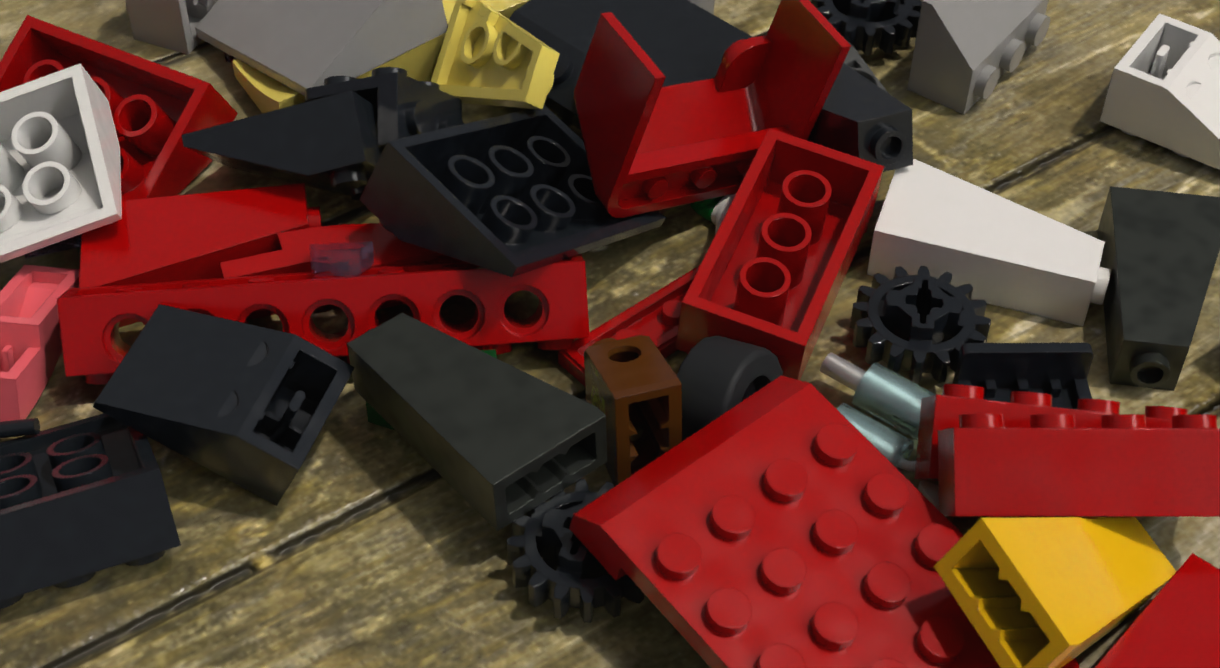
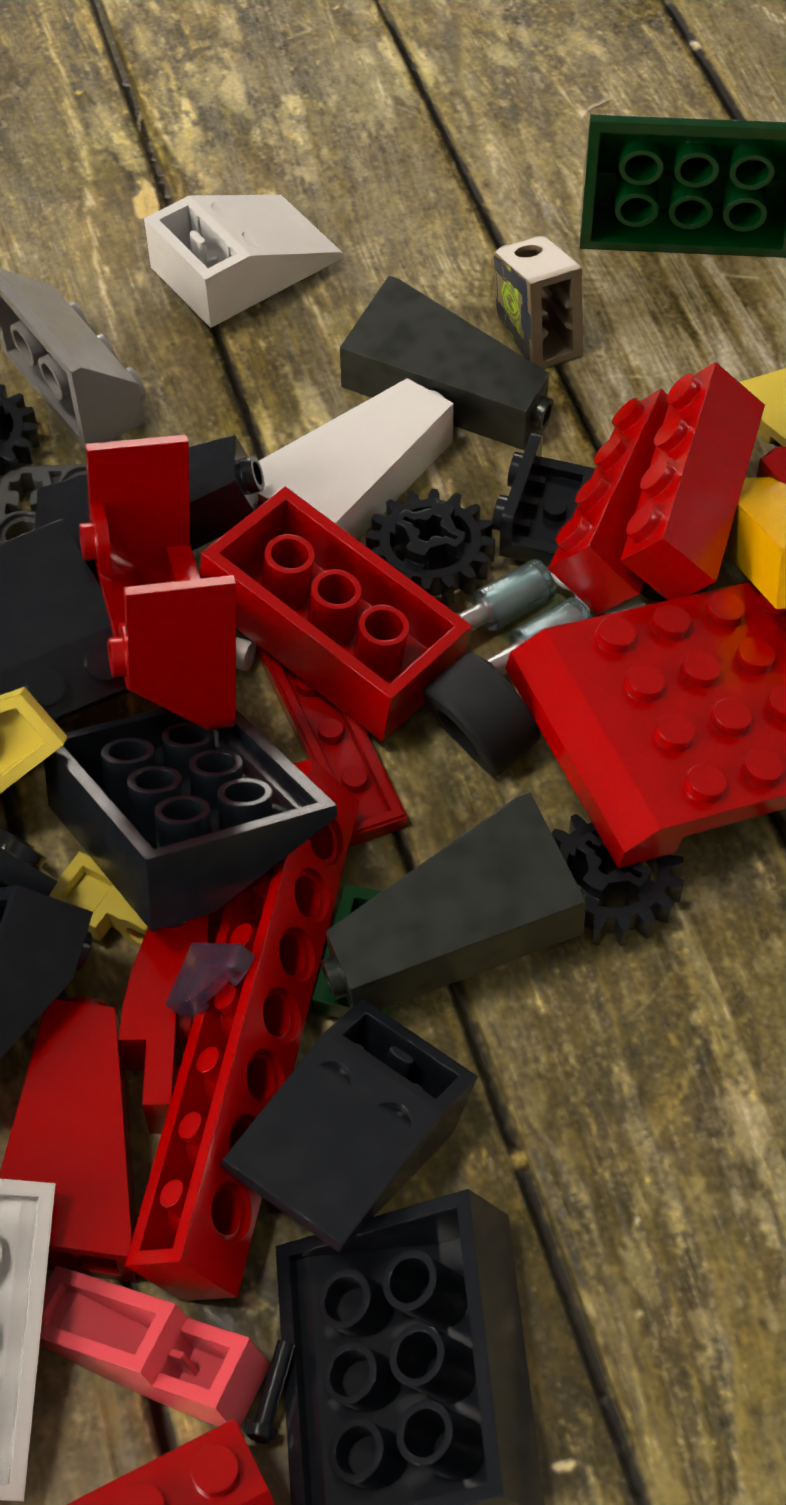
camera: 70 degrees left, 10 degrees up
reddish brown torso [584,335,682,487] -> none

